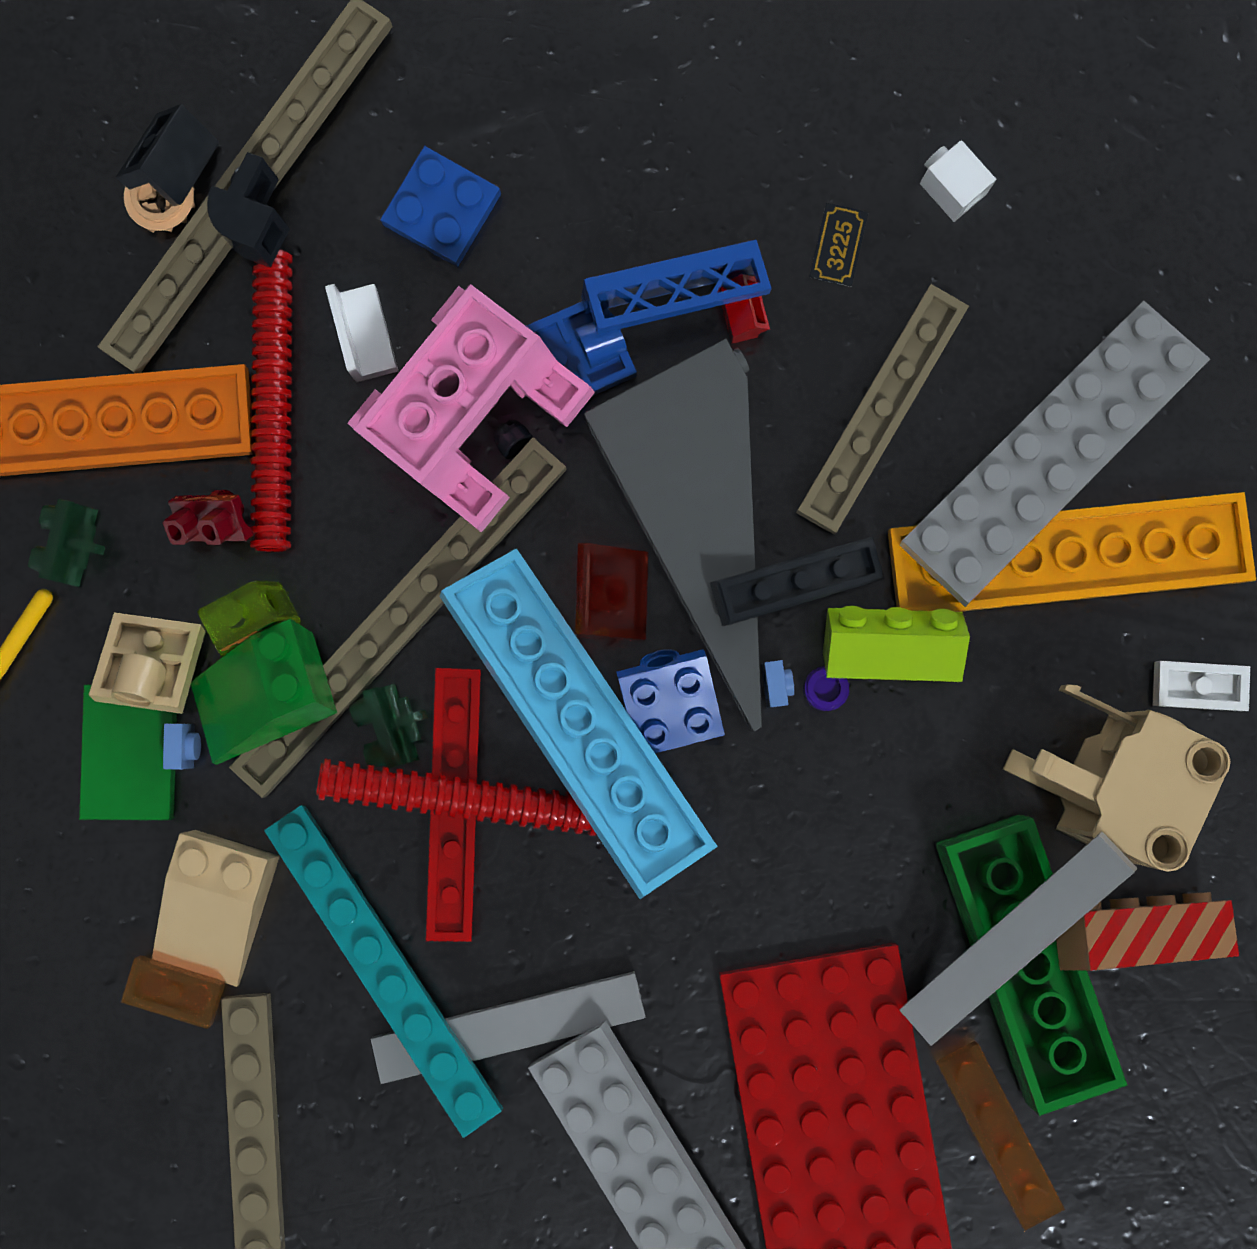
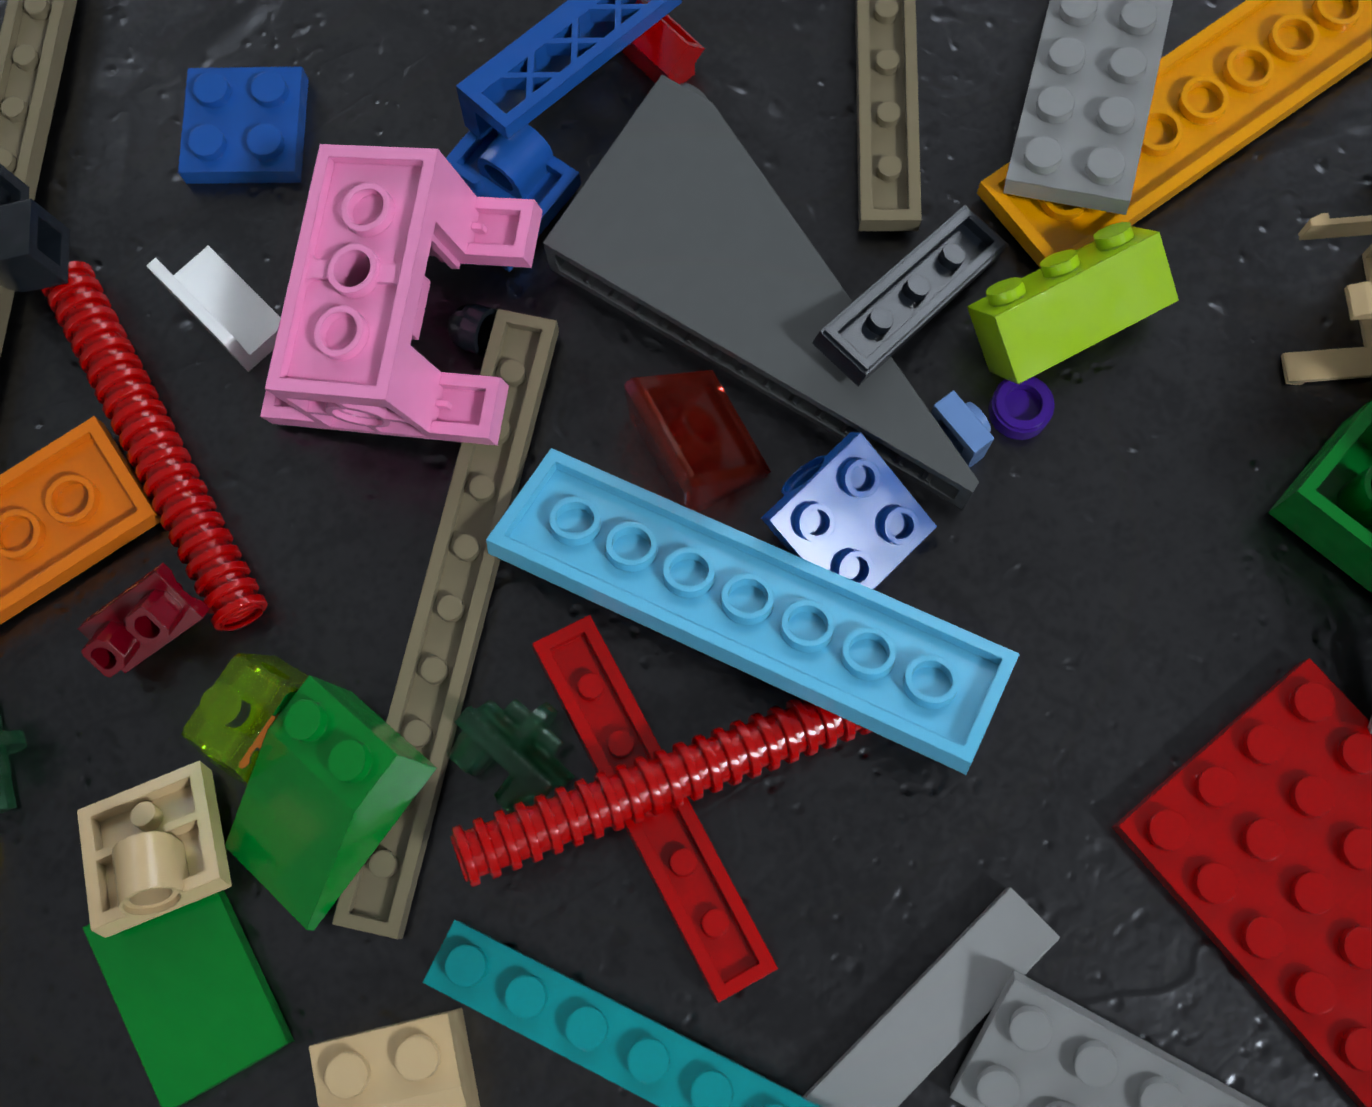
camera: 25 degrees left, 10 degrees down
medium blue plate [163,724,201,769] -> none

